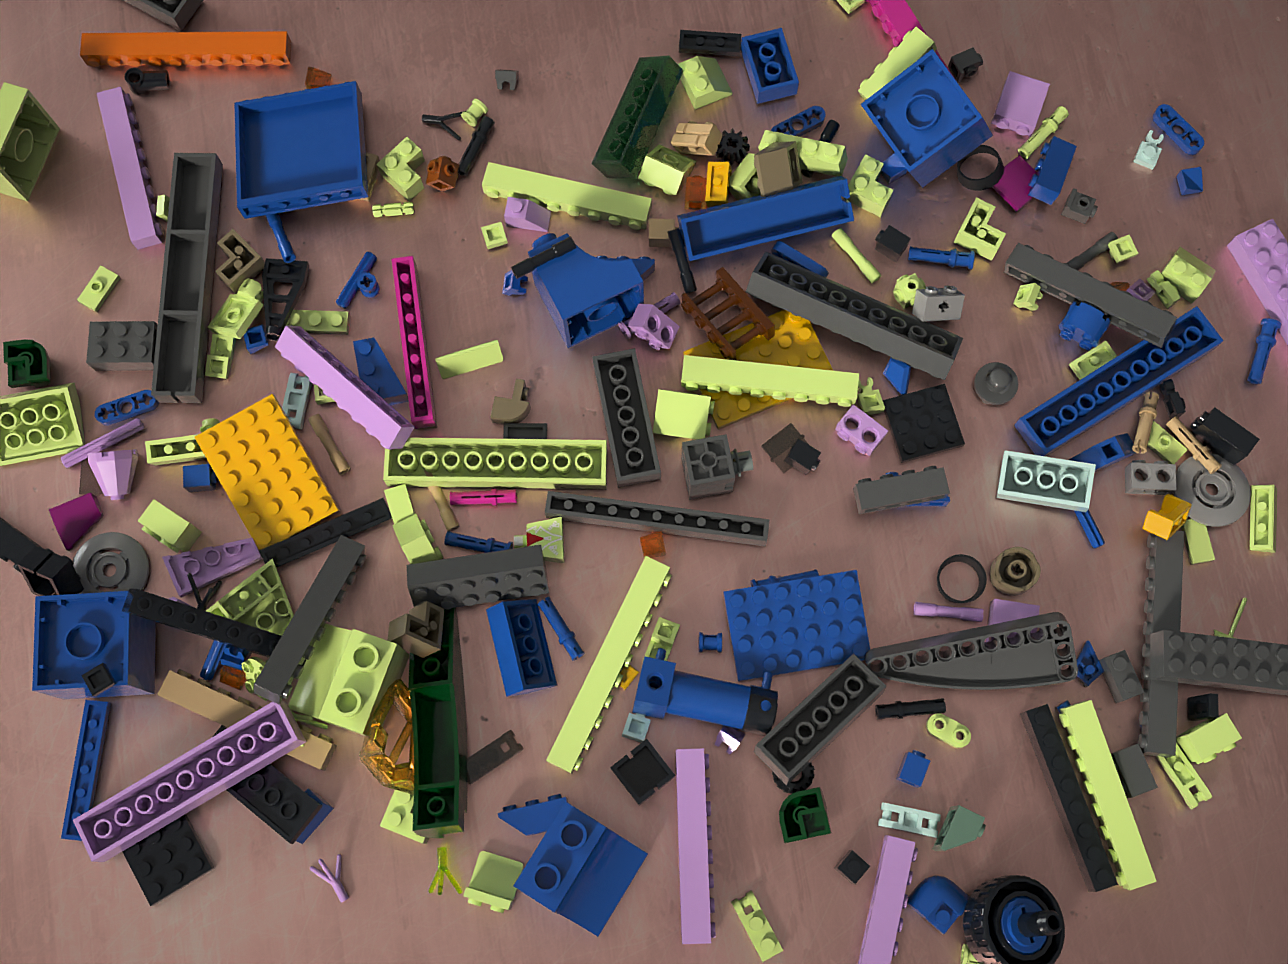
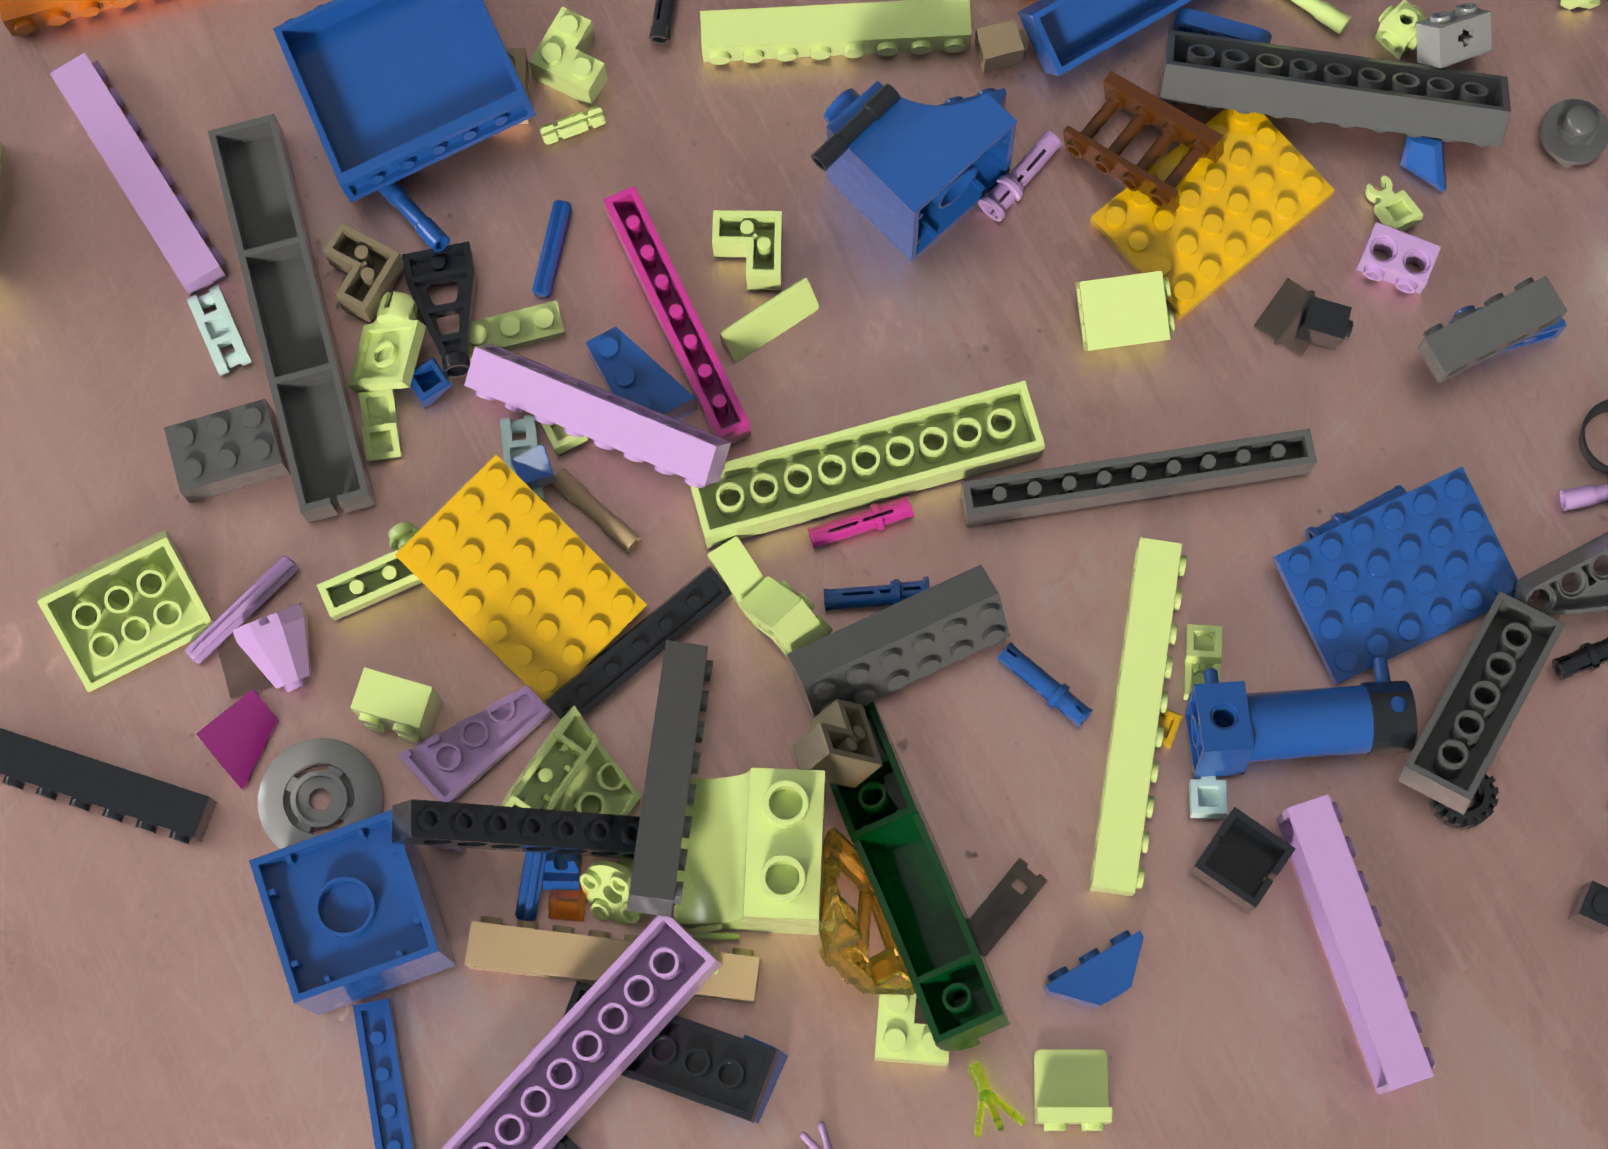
camera: 15 degrees left, 0 degrees up
dark green brick [3,339,51,388] -> none
black piece [17,546,84,596] -> none
yellowish green plate [77,265,120,312] -> none
black tile [81,663,116,697] -> none
blue beam [95,390,159,426] -> none
black piece [124,68,170,94] -> none
yellowish green plate [156,195,170,222] -> none
blue brick [183,464,219,492] -> none
black plant [187,573,222,611] -> none
blue bush [357,272,380,298] -> none
tan piece [424,471,460,531] -> none
dark orange brick [426,156,459,192] -> none
yellowish green plate [481,222,508,249] -> none
blue slope [486,599,557,697] -> none
dark tan brick [490,378,531,425] -> none
blue tile [502,270,528,296] -> none
dark grey tile [503,423,547,439] -> none
lavender slope [504,197,551,232] -> none
blue brick [513,801,648,937] -> none
yellowish green torso [514,517,564,563] -> none
dark grey brick [592,348,661,487] -> none
lavender brick [628,304,680,350] -> none
clear orange slope [640,531,666,559] -> none
black piece [667,228,697,293] -> none
yellowish green brick [681,355,859,407] -> none
dark grey piece [681,434,753,500] -> none
blue bush [698,632,722,653] -> none
lavender tile [715,726,745,754] -> none
yellowish green plate [731,890,783,962] -> none
dark green brick [779,787,832,843] -> none
black plate [883,384,965,463] -> none
none -> light aqua plate [187,285,252,376]
none -> blue slope [512,444,556,489]
none -> yellowish green brick [712,210,783,290]

